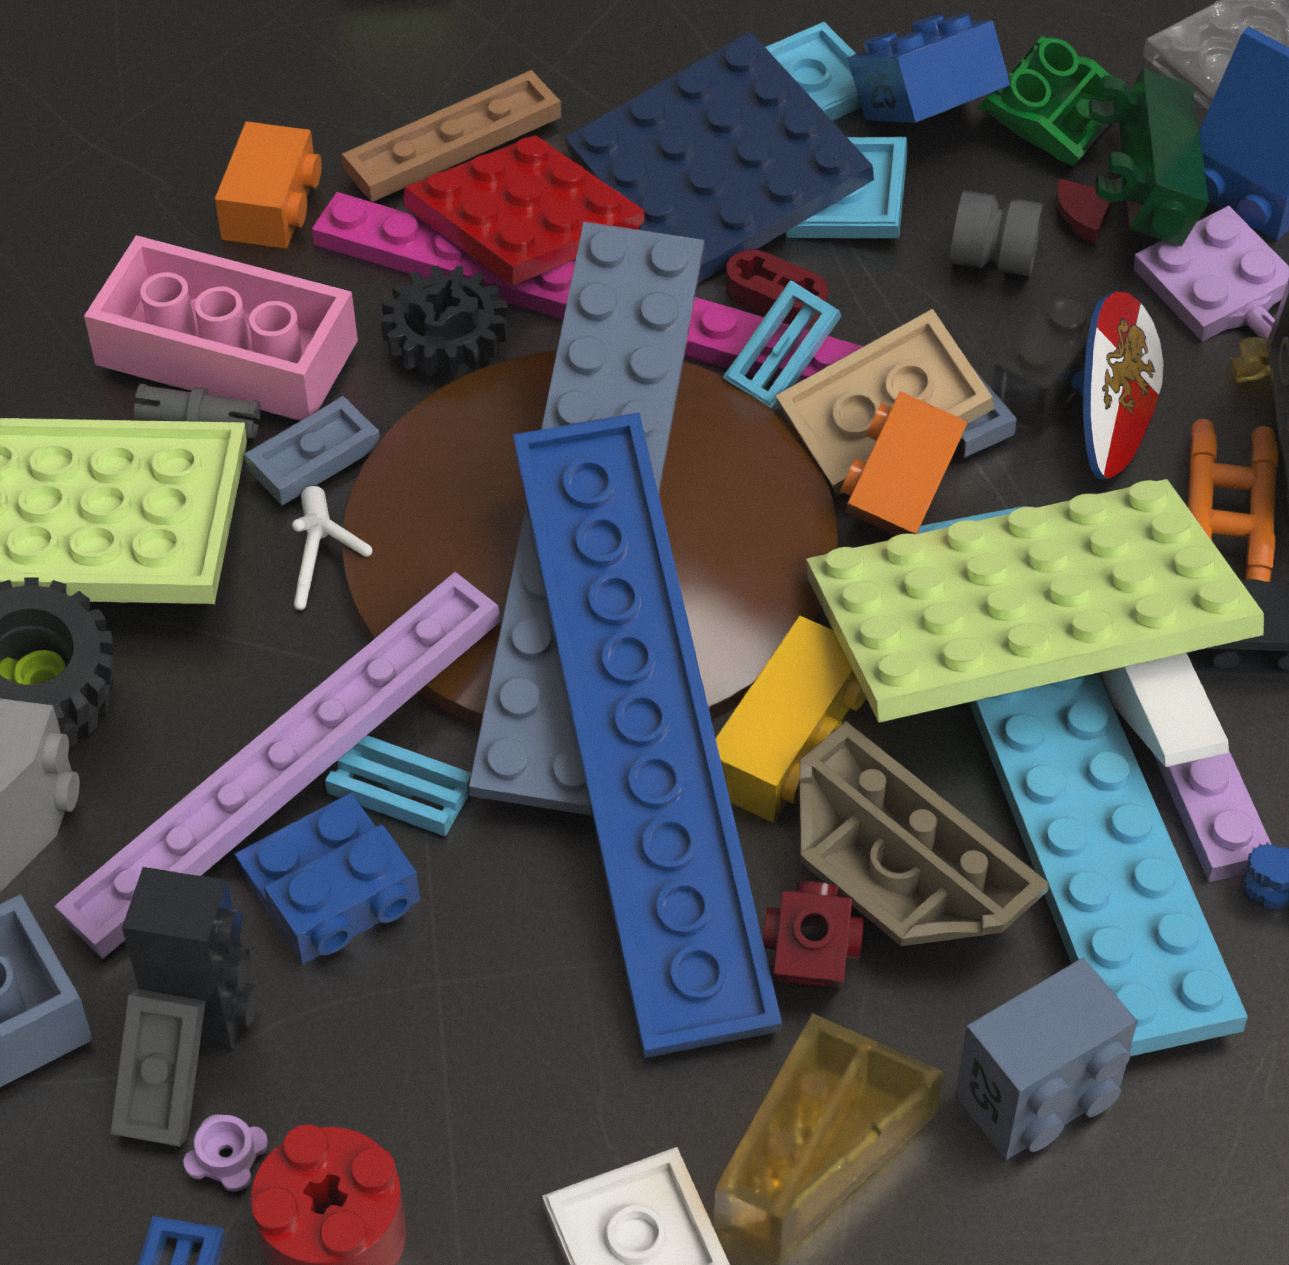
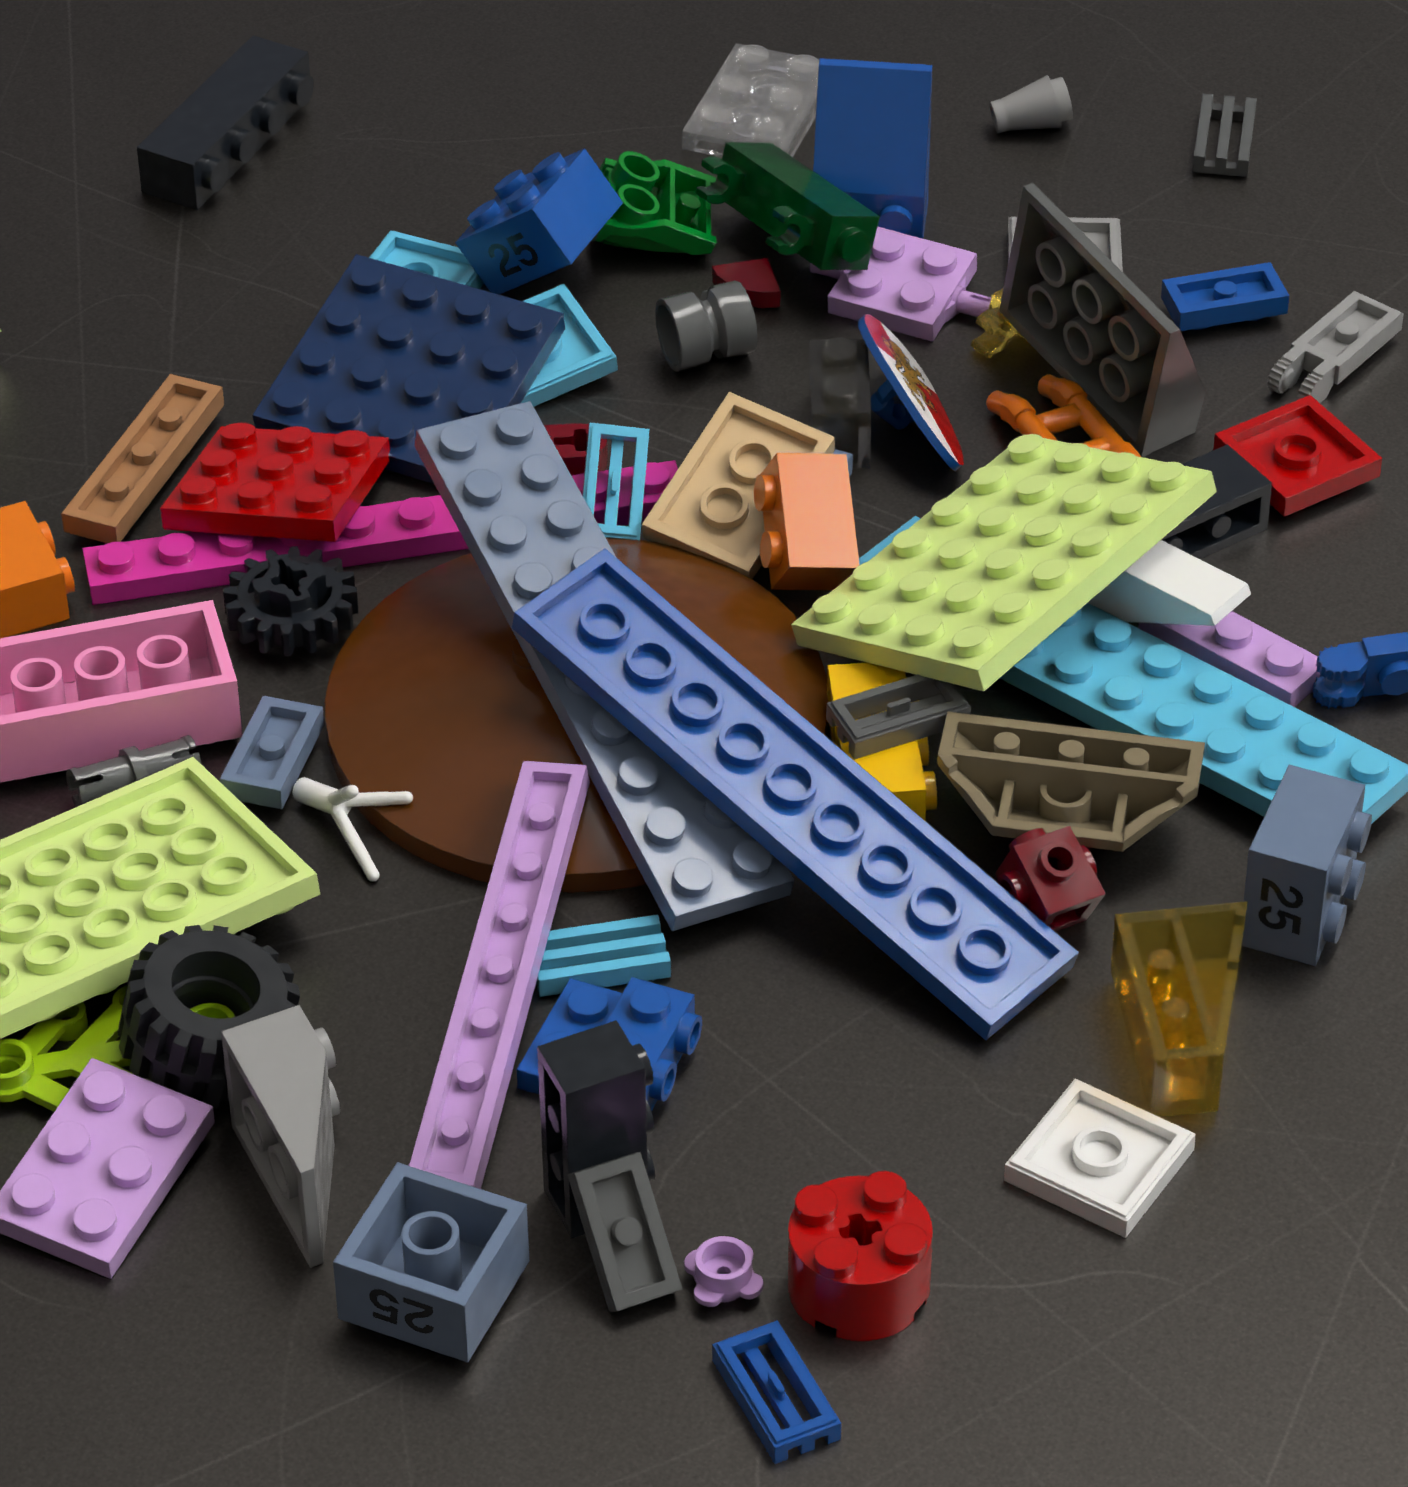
camera: 35 degrees left, 10 degrees down
none -> dark grey tile [826,674,971,760]

